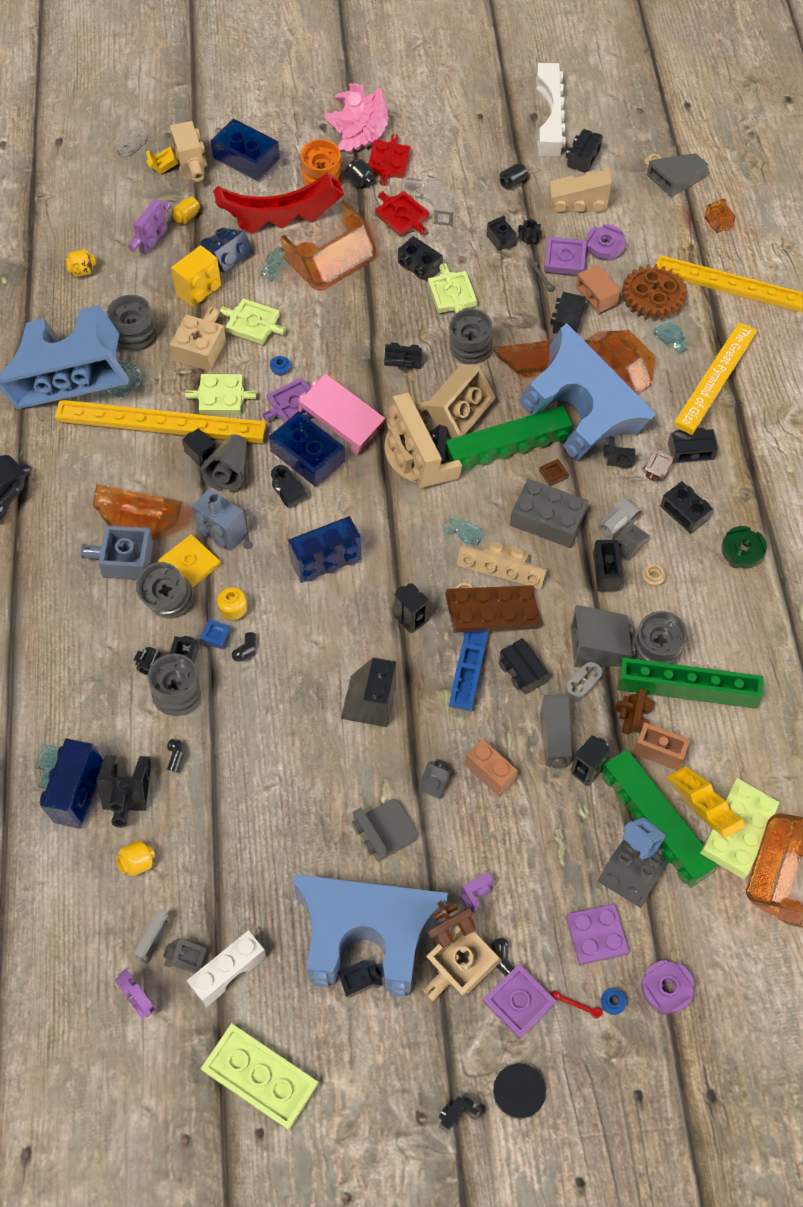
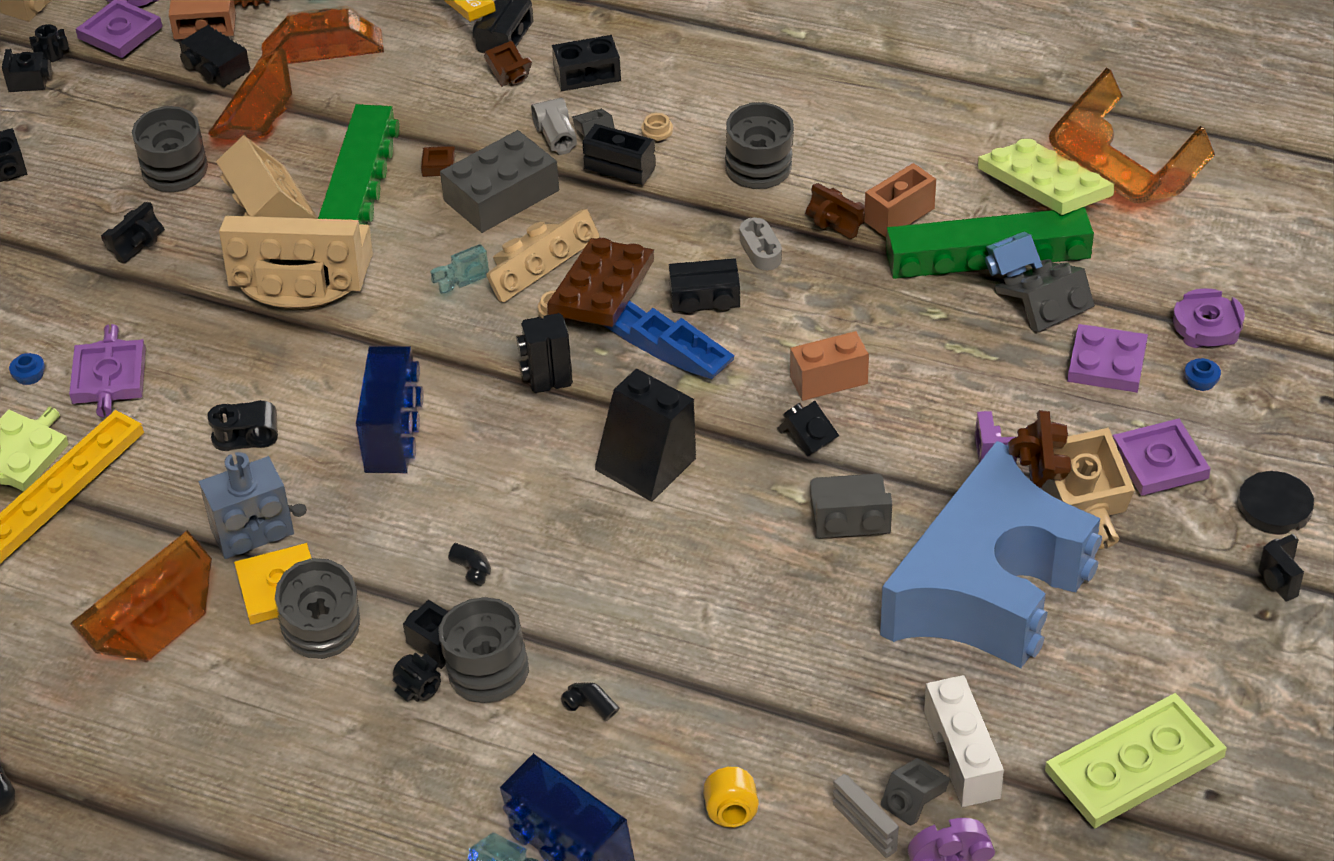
camera: 60 degrees left, 15 degrees down
sand blue brick [81,526,153,579] -> none
black piece [97,755,151,828] -> none
black brick [182,428,216,467] -> none
dark grey cone [200,434,247,492] -> none
blue plate [200,620,231,649] -> none
yellow head [217,587,247,621] -> none
clear blue brick [269,411,345,487] -> none
bright pink panel [298,374,385,456] -> none
black bracket [338,960,383,997] -> none
yellowish green plate [428,263,477,313] -> none
medium blue piece [519,323,656,461] -> none
dark grey hinge [530,261,554,291] -> none
dark grey slope [540,694,572,768] -> none
red hinge [550,990,602,1019] -> none
black brick [570,735,611,786] -> none
dark grey slope [571,605,635,667] -> none
black bracket [603,437,635,468] -> none
green brick [617,657,763,709] -> none
yellow slope [666,766,745,839] -> none
dark green plate [721,526,767,568] -> none

